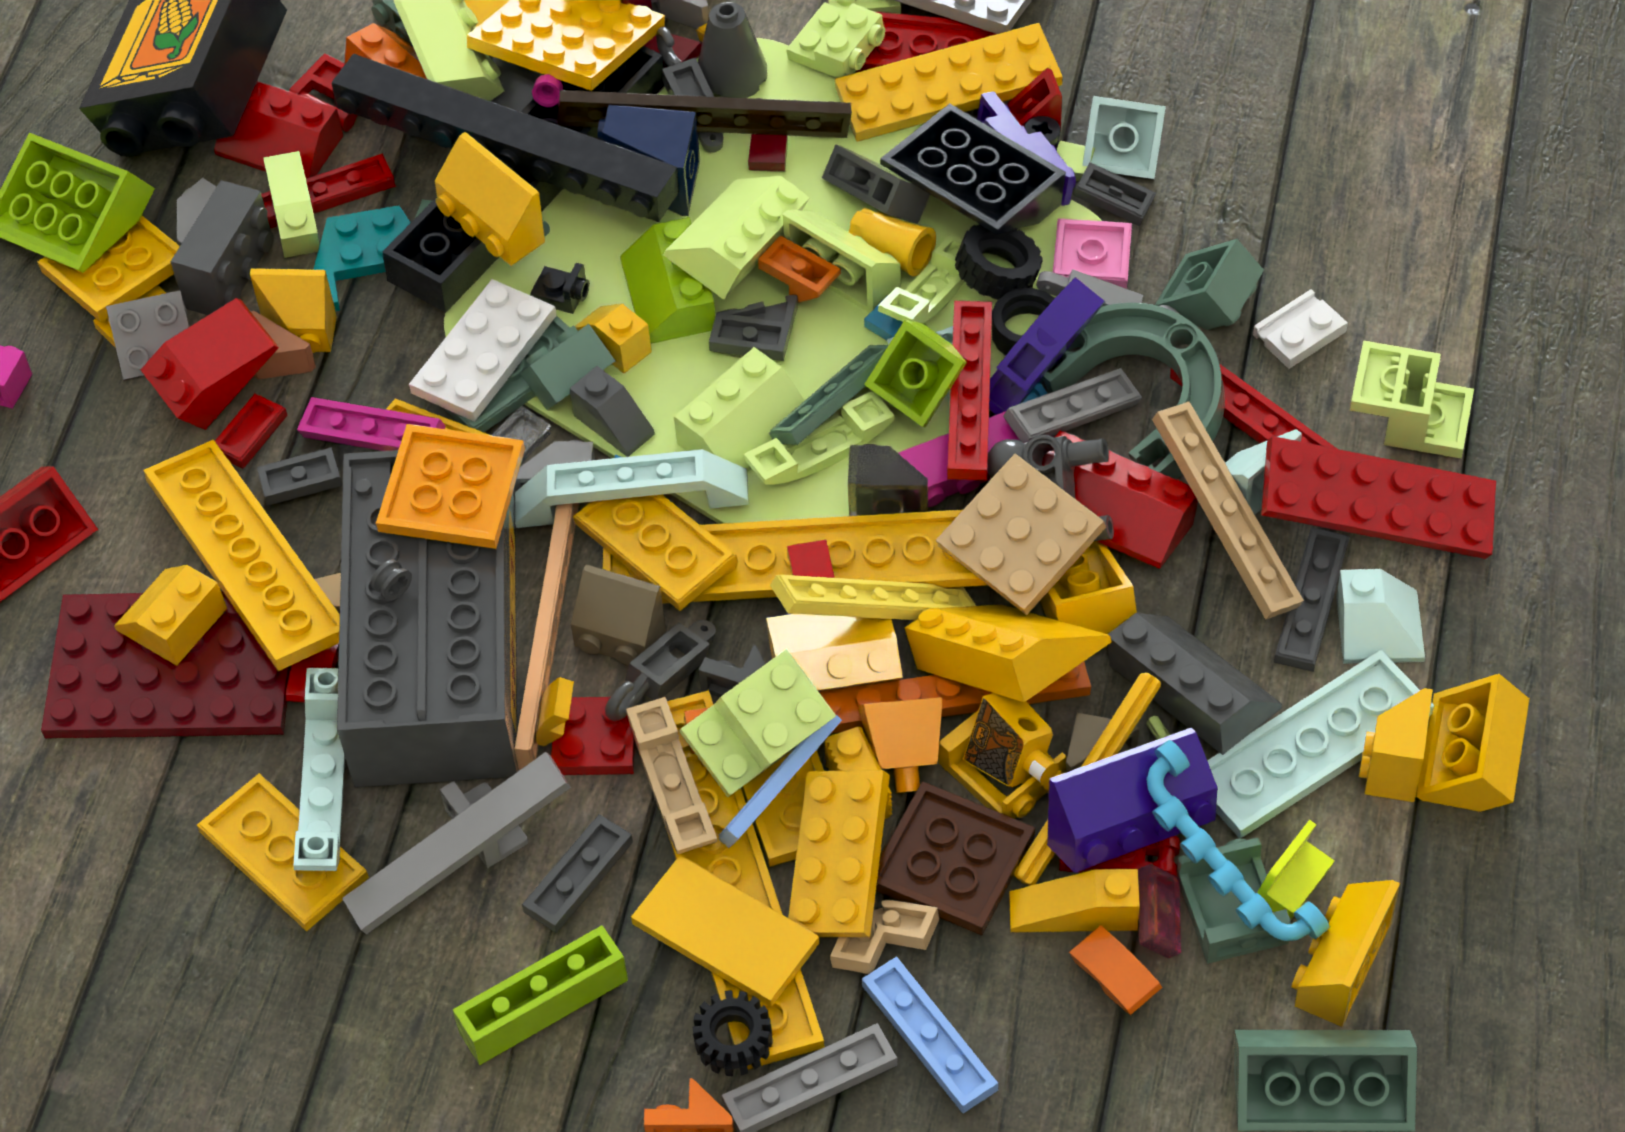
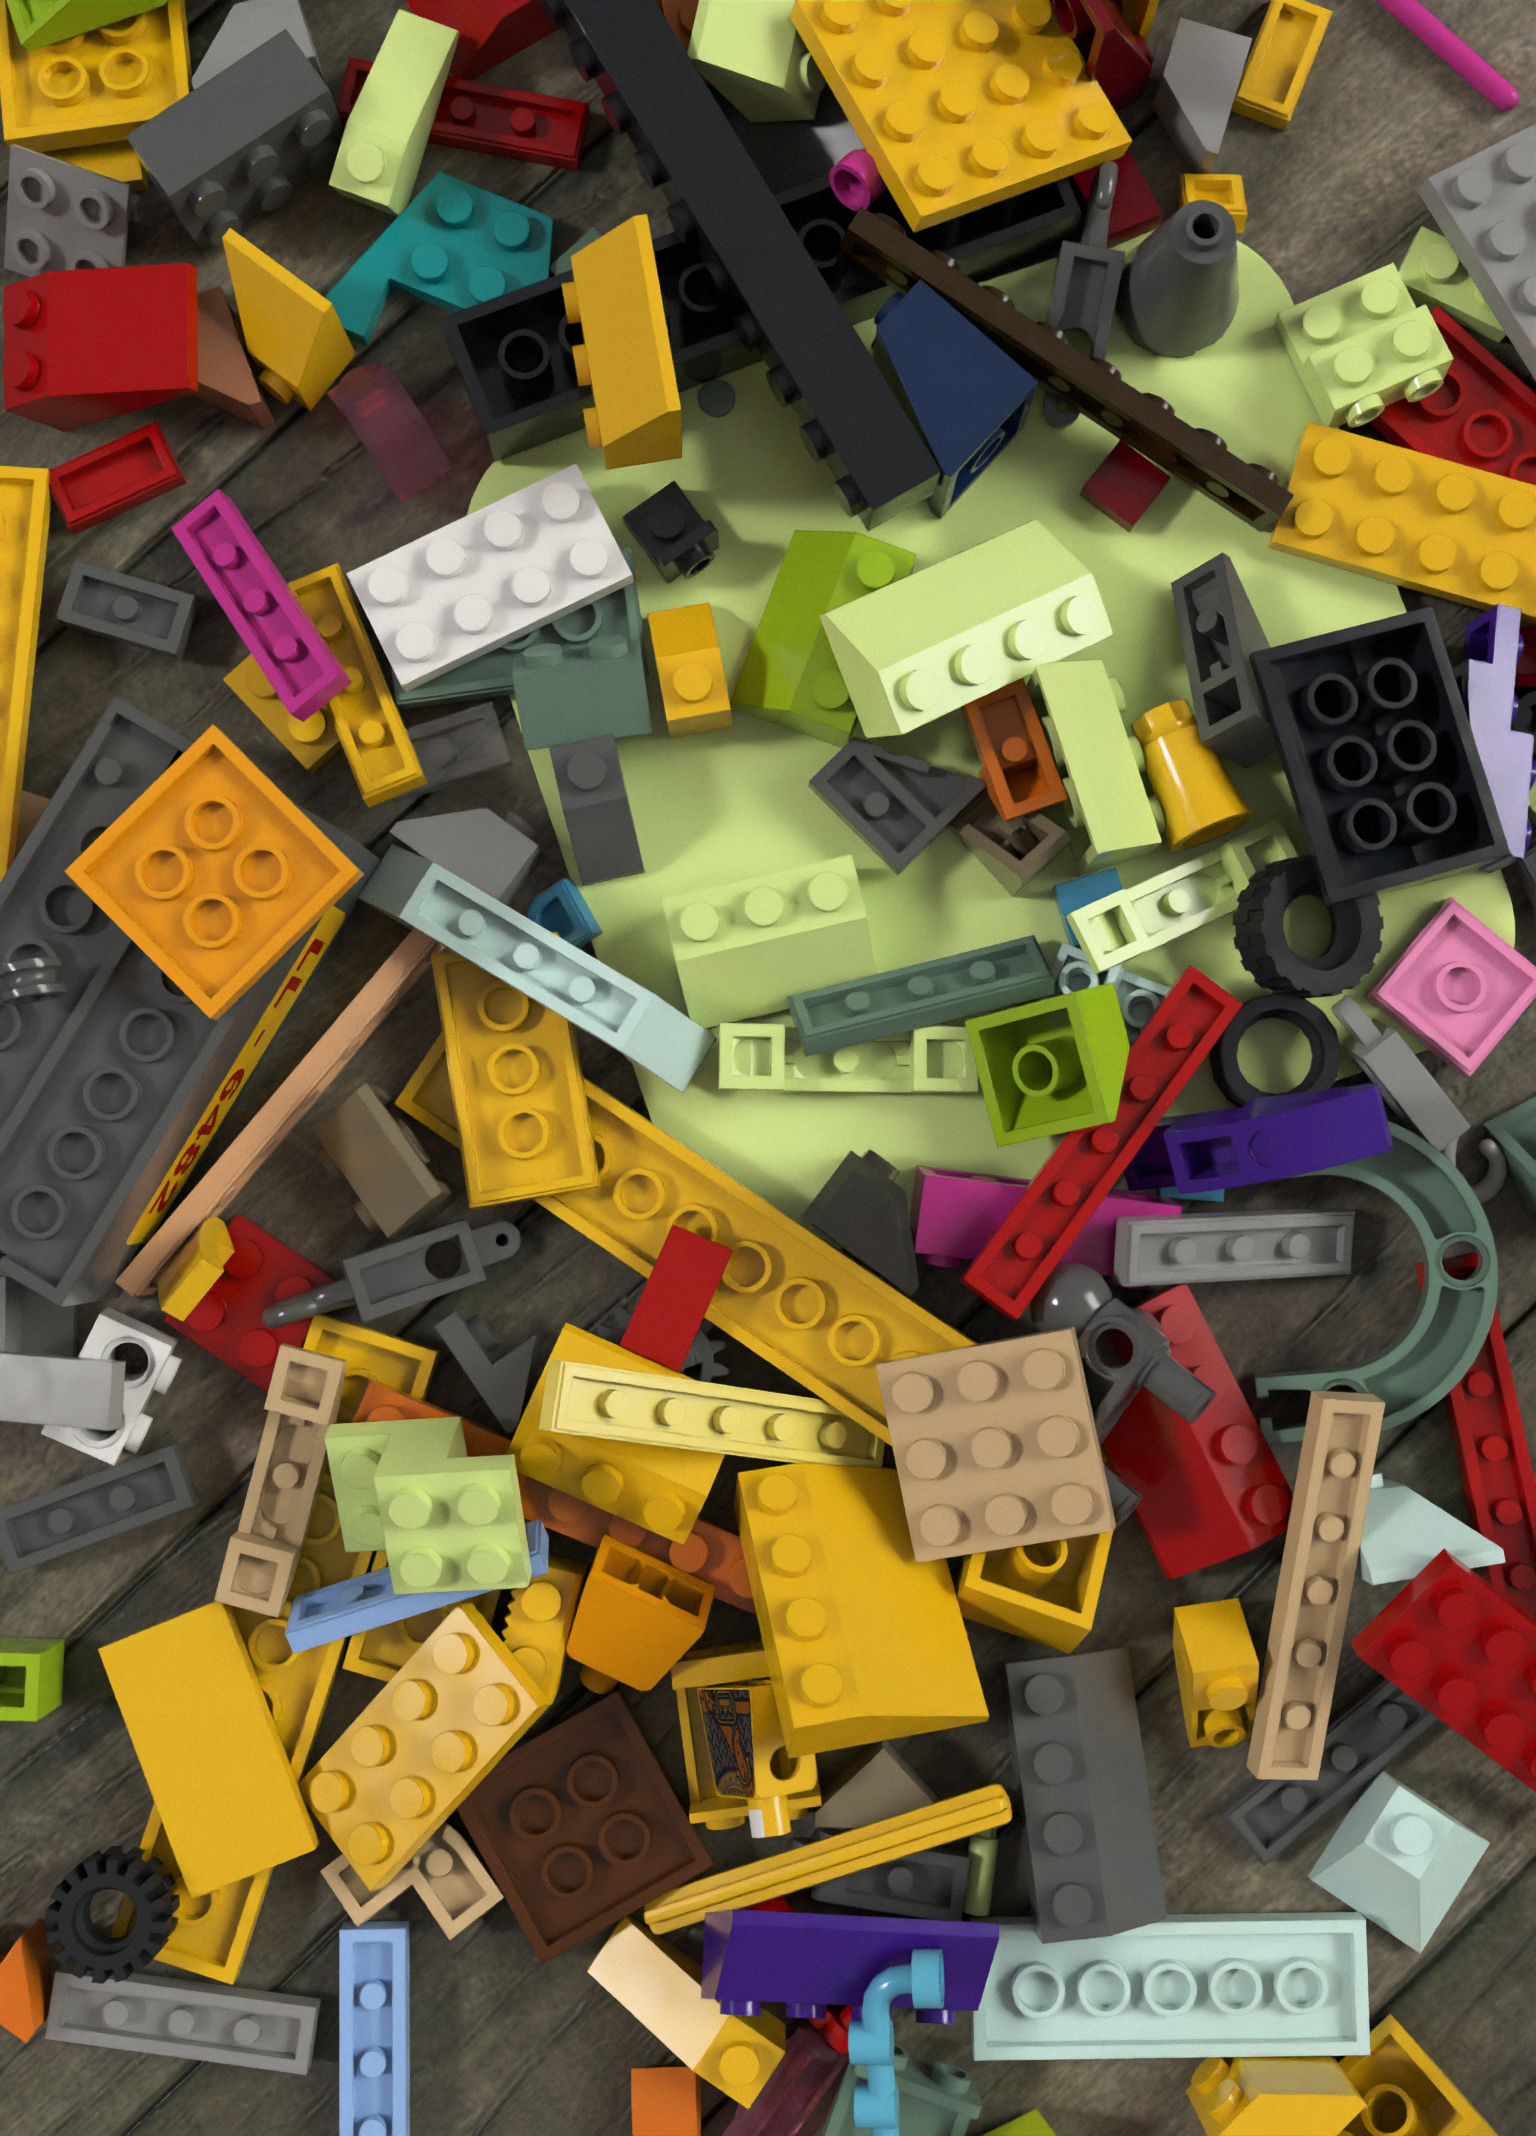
camera: 30 degrees right, 30 degrees up
none -> white brick [41,1307,182,1466]
none -> clear pink brick [327,360,454,503]
none -> dark tan slope [949,790,1071,897]
none -> yellow slope [1173,1598,1259,1748]

